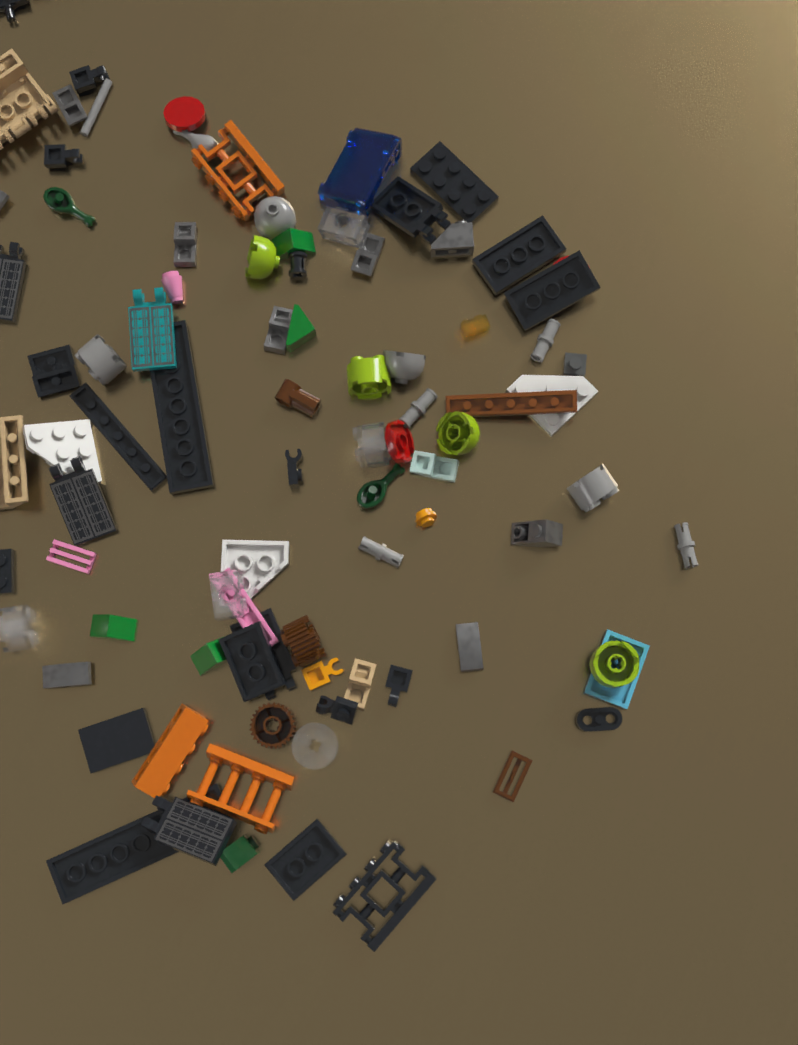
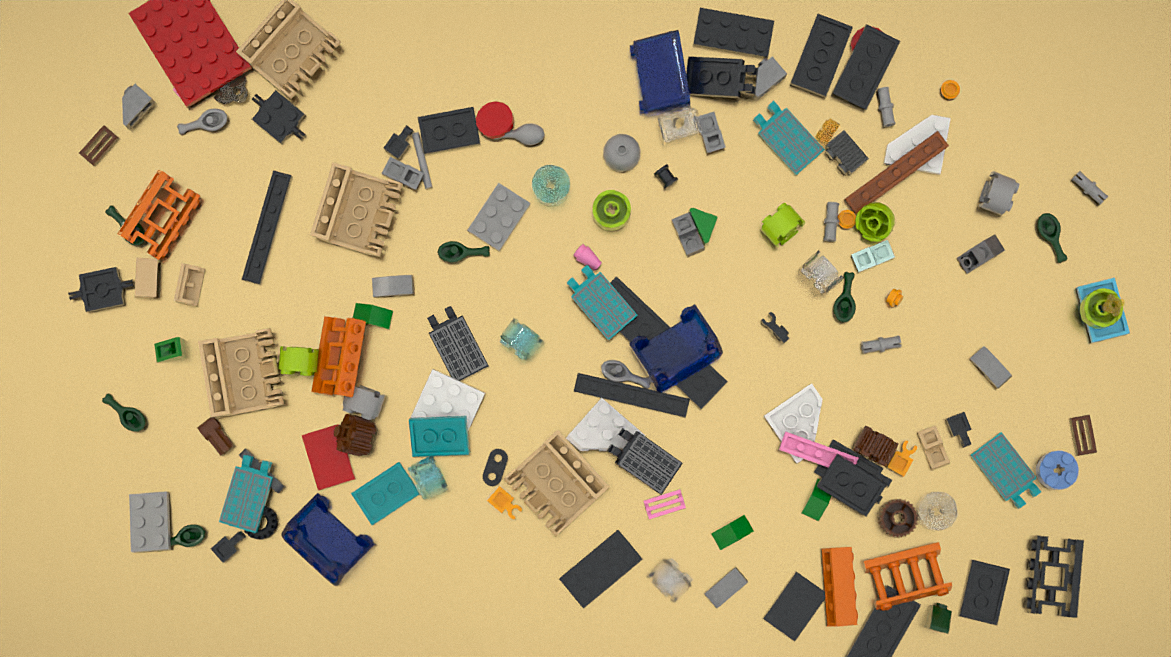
camera: 35 degrees left, 5 degrees up
black slope [27,345,81,398] -> none
black plate [44,144,83,168] -> none
light grey brick [75,334,127,385] -> none
black tile [141,795,237,866] -> none
flat silver slope [173,222,197,267] -> none
orange fence [191,120,285,222] -> none
clear brick [209,570,248,621] -> none
lime cylinder [245,235,280,279] -> none
green slope [271,228,316,260] -> none
reddish brown piece [274,379,321,417] -> none
black plate [315,695,358,725] -> none
light grey cylinder [383,350,426,384] -> none
red tile [385,420,414,464] -> none
dark grey plate [563,352,587,377] -> none
black plate [576,707,622,732] -> none
none -> black tile [418,107,481,155]
none -> light grey plate [467,183,531,252]
none -> clear light blue brick [499,318,544,360]
none -> clear light blue brick [532,165,570,206]
none -> lime brick [593,190,631,231]
none -> light grey piece [601,360,652,389]
none -> clear blue windscreen [629,304,723,392]
none -> teal tile [753,101,825,175]
none -> dark grey brick [825,130,869,175]
none -> light orange plate [838,210,856,229]
none -> light orange plate [941,80,960,99]
none -> teal tile [970,432,1041,509]
none -> medium blue brick [1036,451,1079,490]
none -> dark green piece [1038,213,1068,263]
none -> clear yellow plate [1102,294,1125,317]

